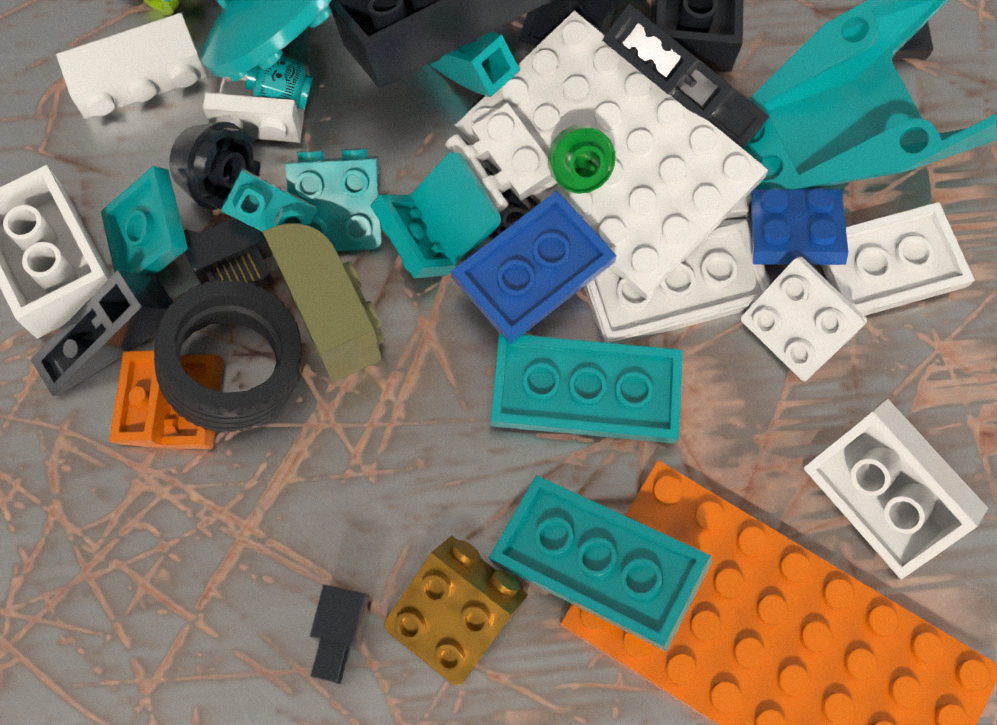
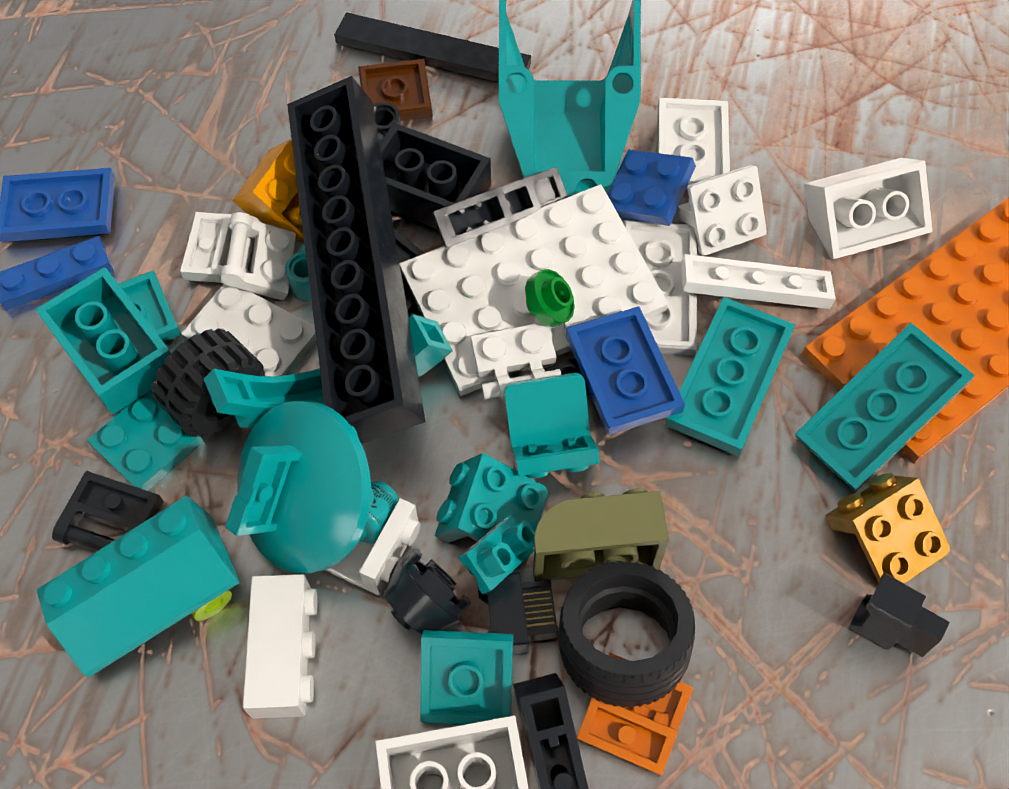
camera: 65 degrees left, 10 degrees down
none -> white plate [681,254,836,309]

